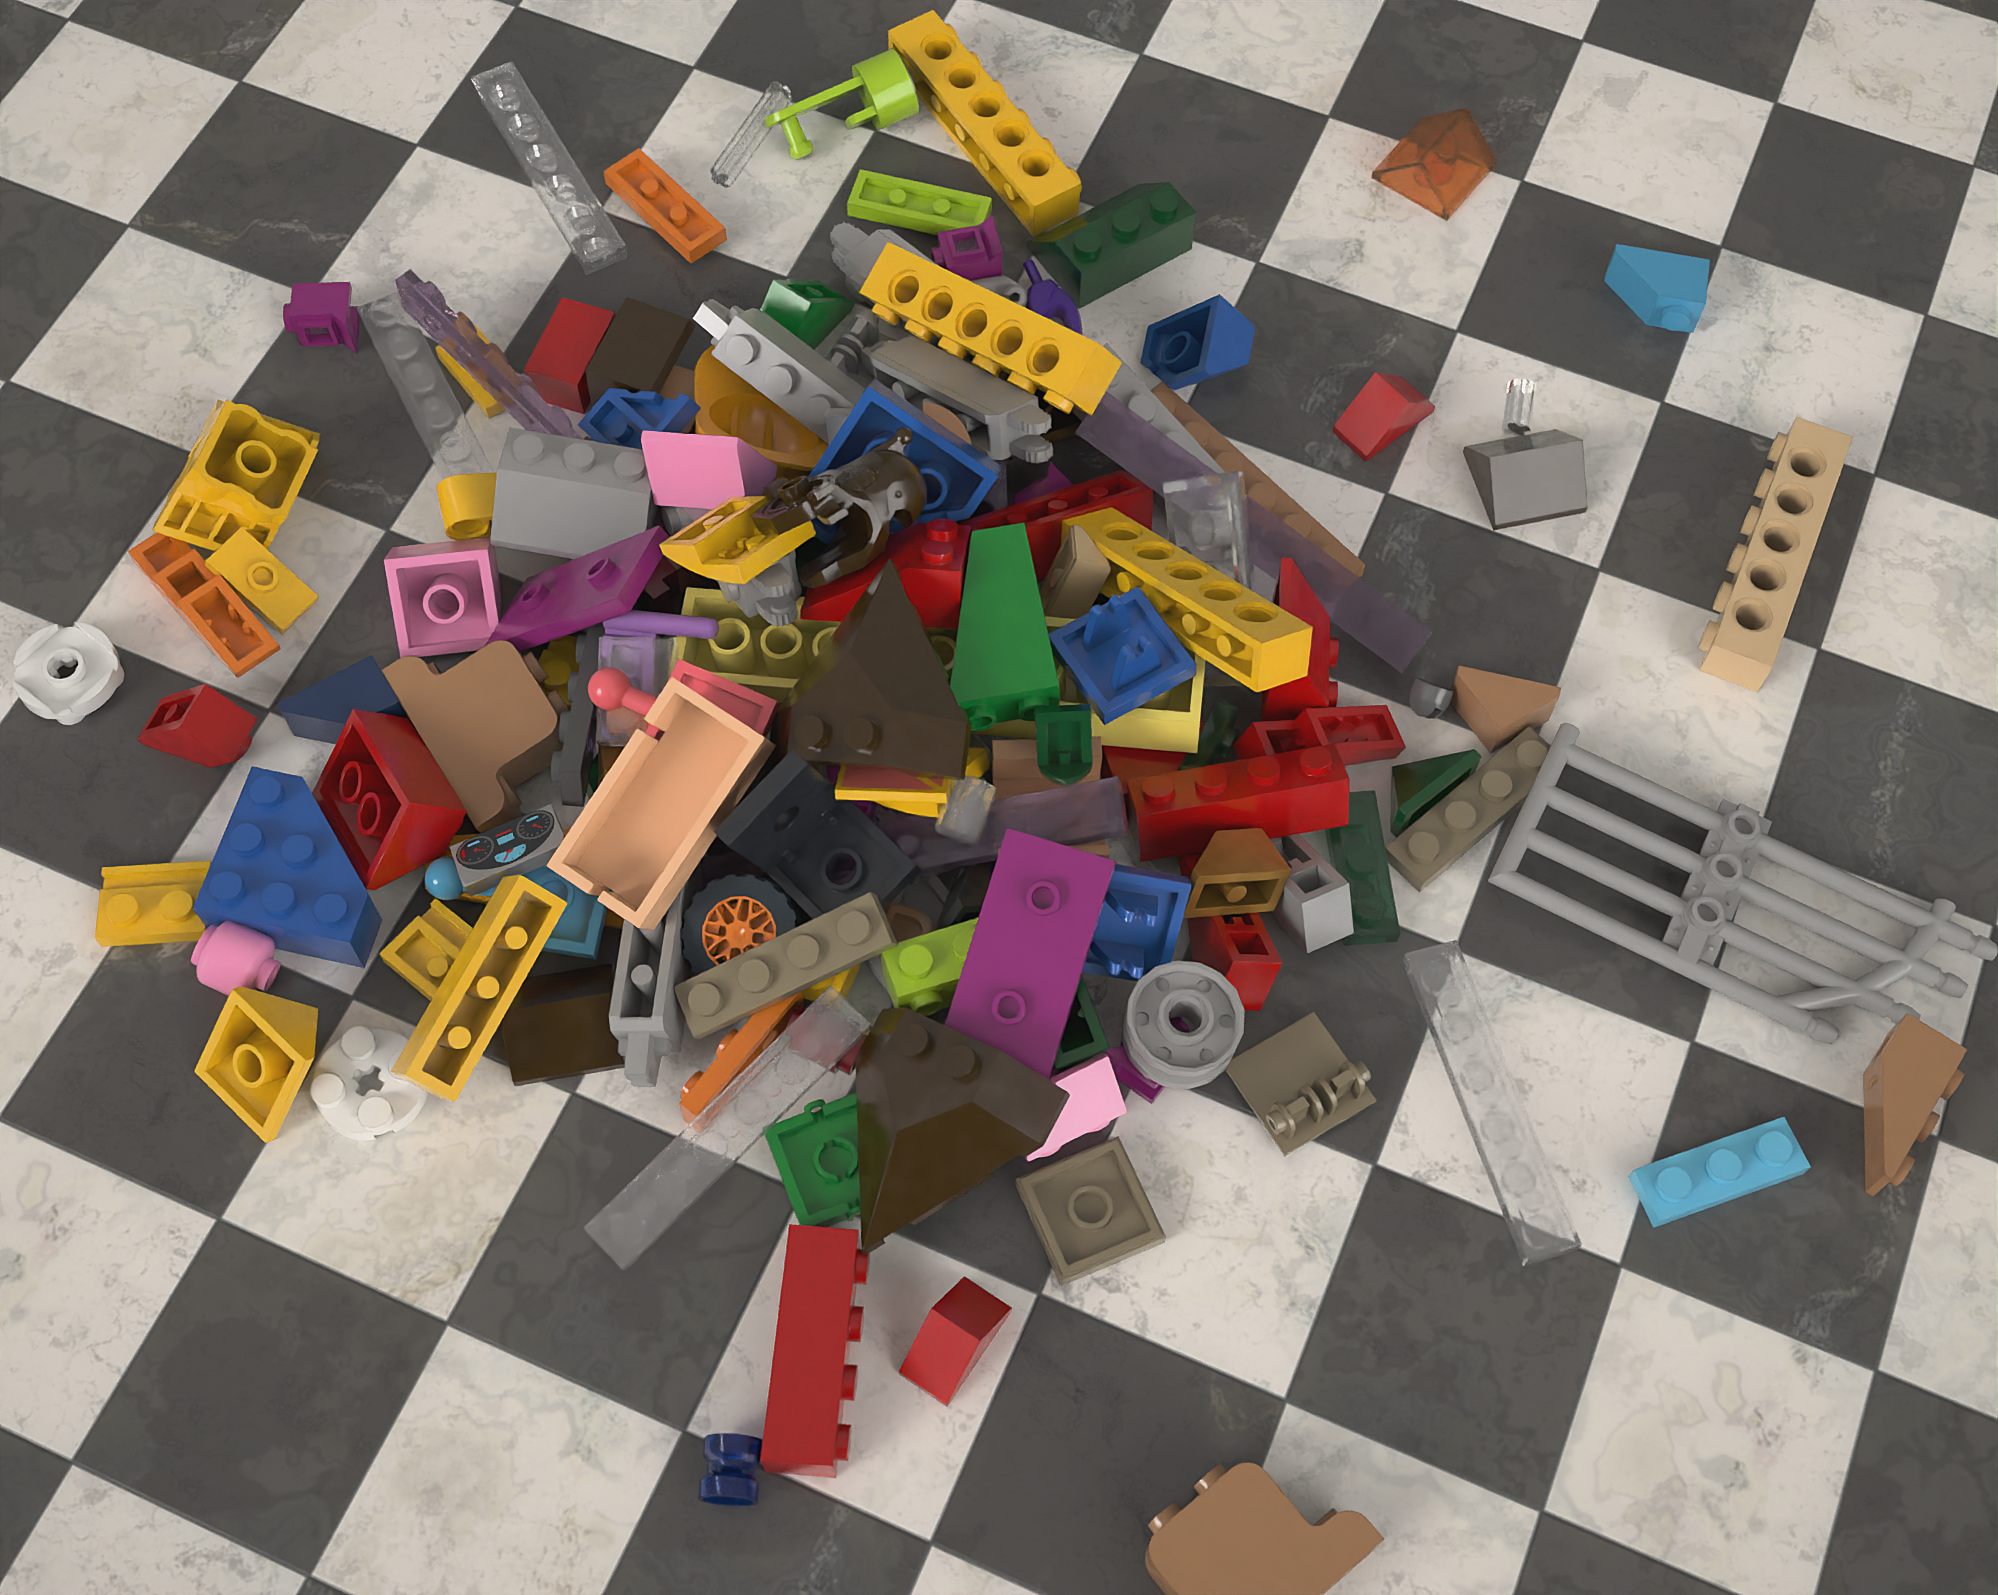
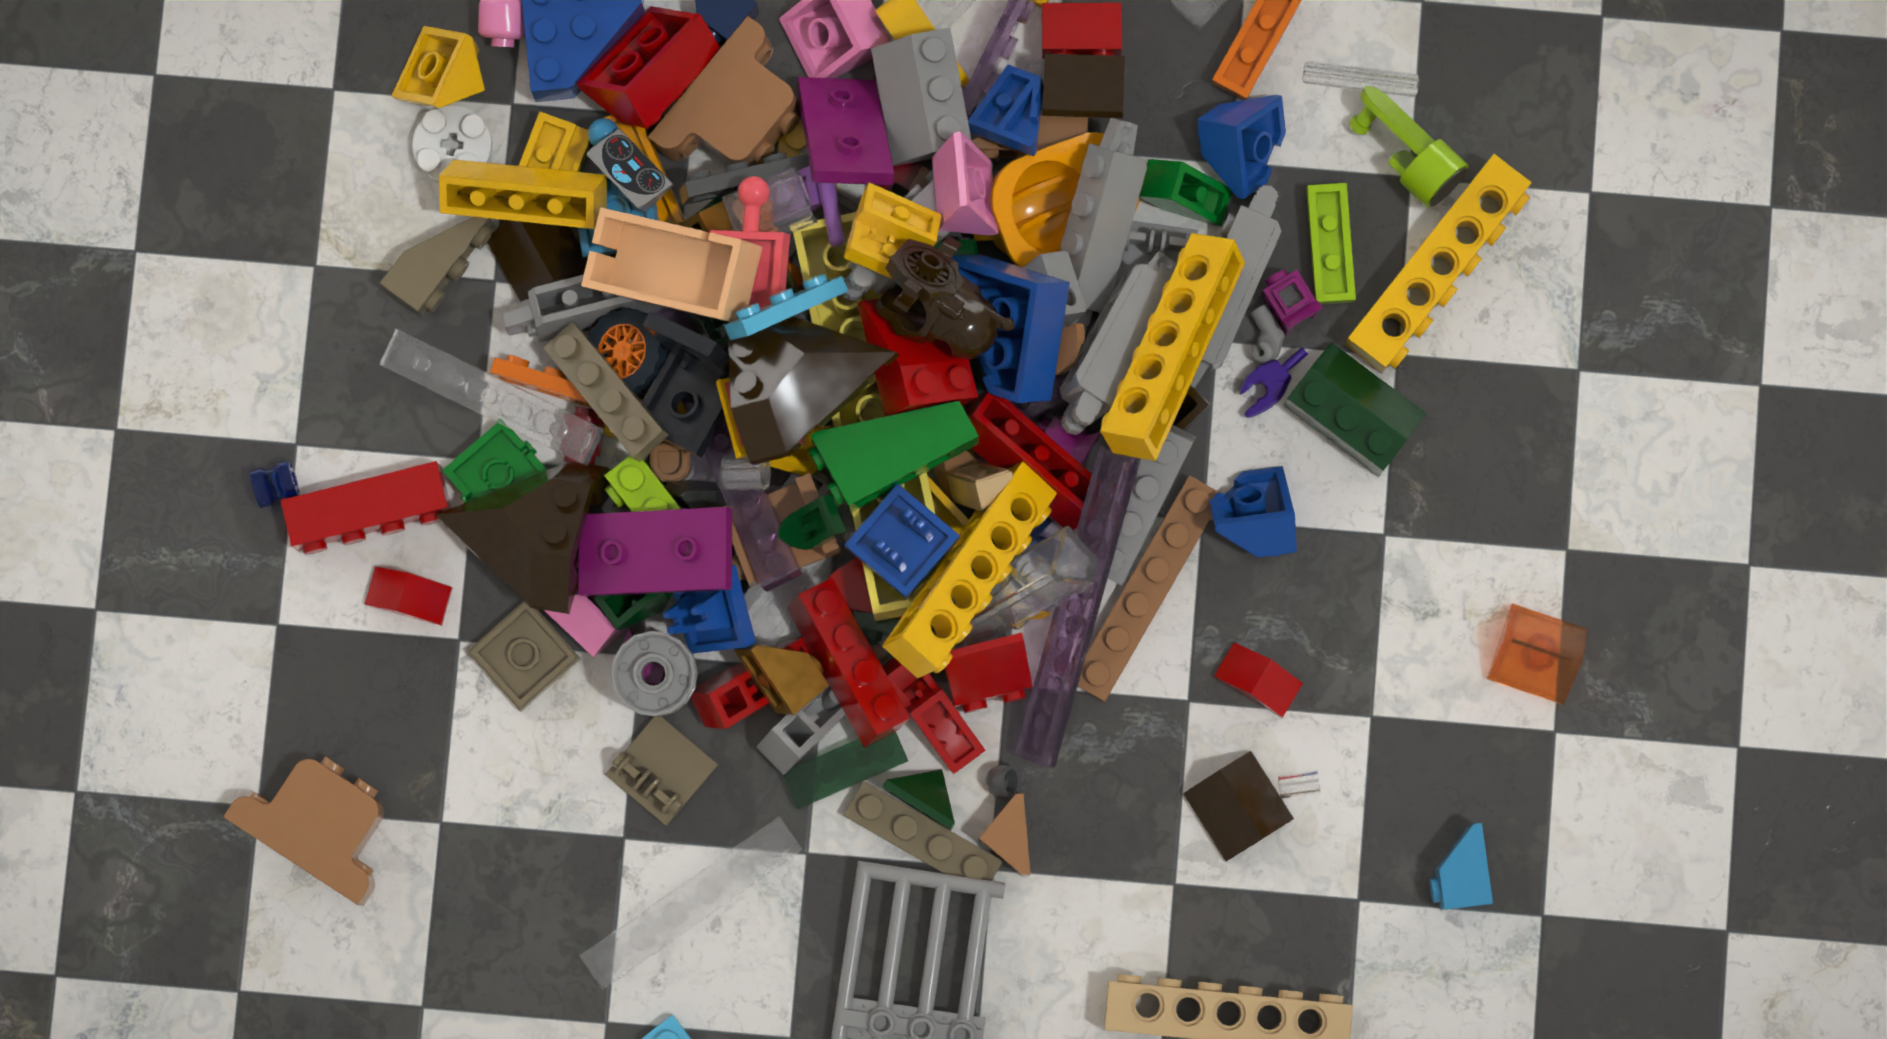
camera: 75 degrees right, 20 degrees up
none -> dark tan slope [380,217,494,317]
none -> medium azure plate [724,273,848,340]
none -> blue slope [1197,95,1286,199]

